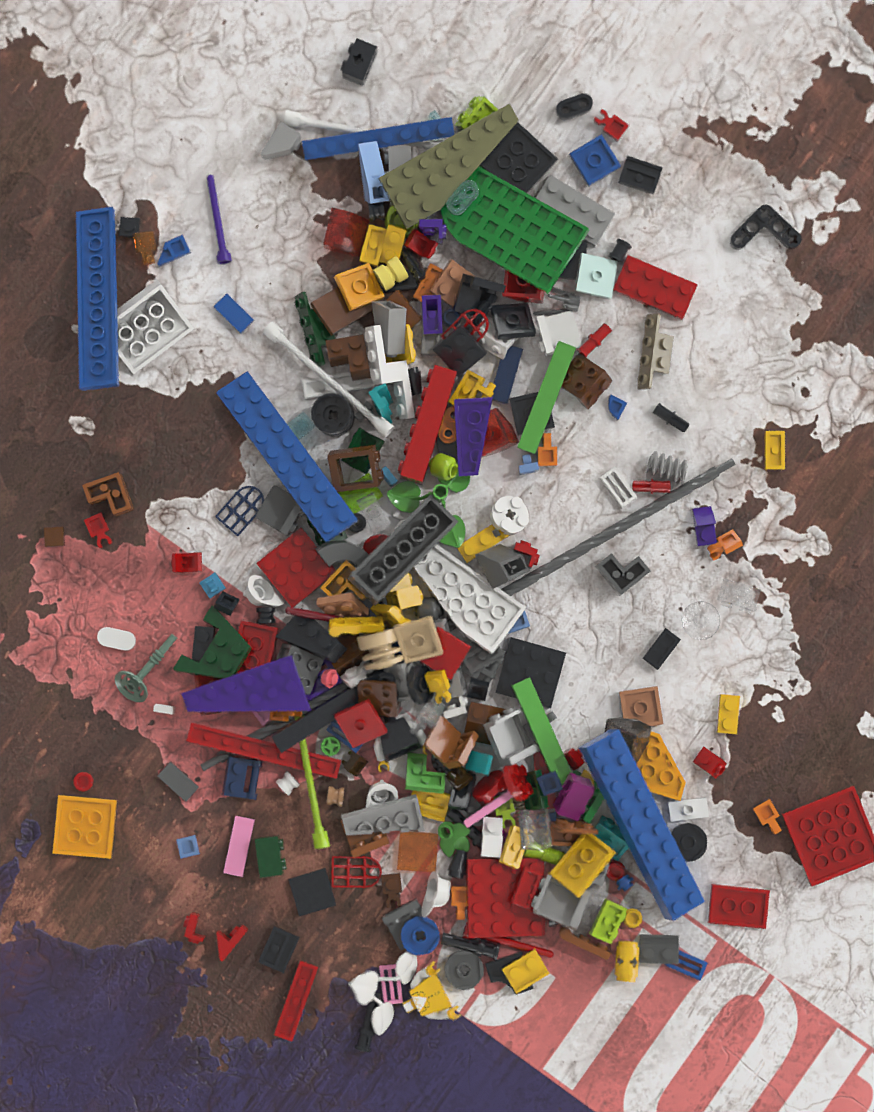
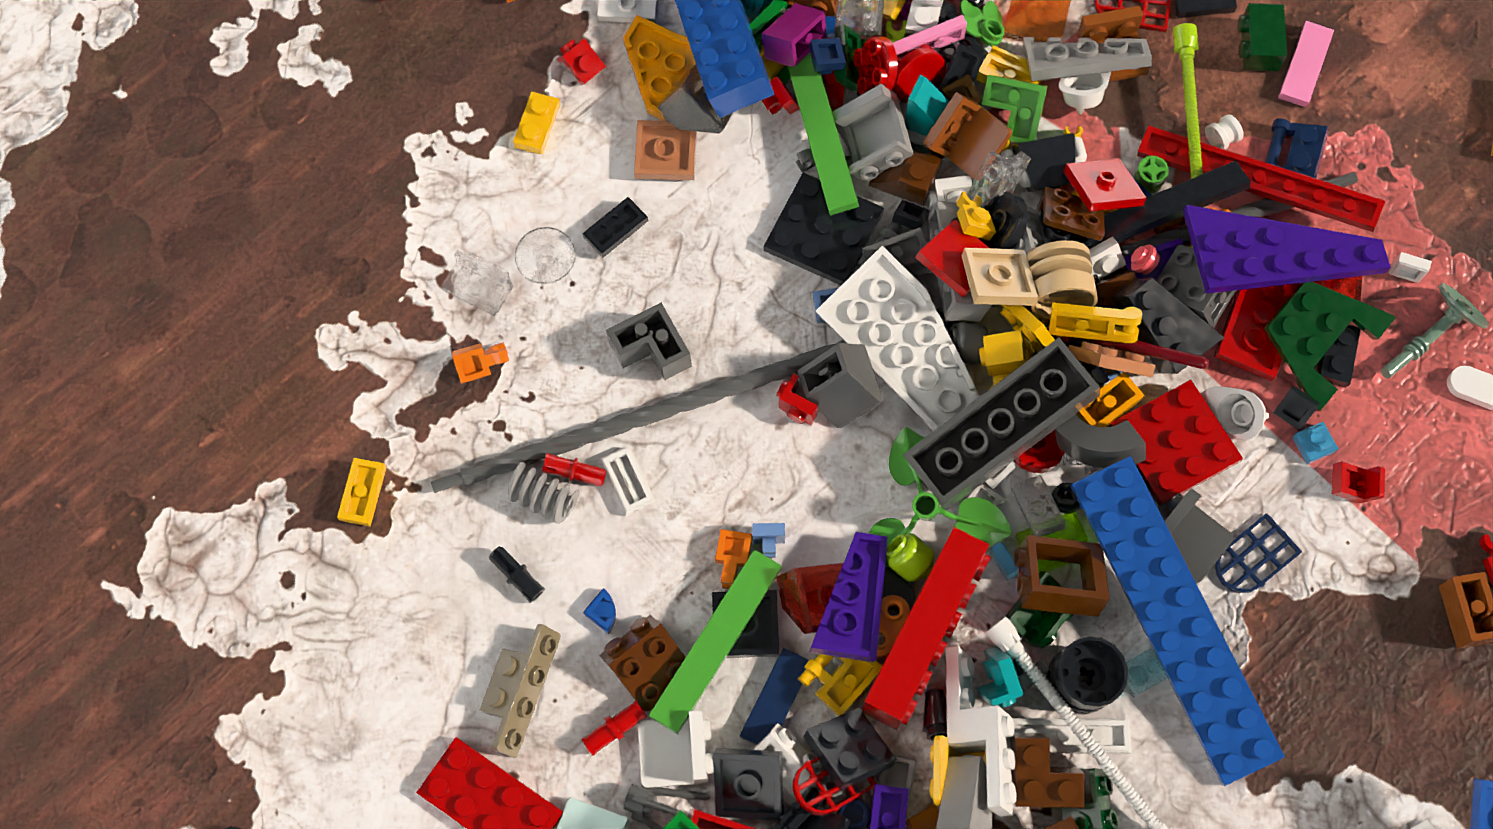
camera: 165 degrees left, 15 degrees down
dark grey tile [158,761,199,802] -> none
medium blue tile [176,835,200,859] -> none
black wheel [256,607,276,624] -> none
medium nougat wheel [327,786,345,807] -> none
dark brown tile [342,751,368,777] -> none
yellow plate [457,524,510,563] -> none
white plate [490,496,529,535] -> none
dark purple slope [692,506,717,547] -> none

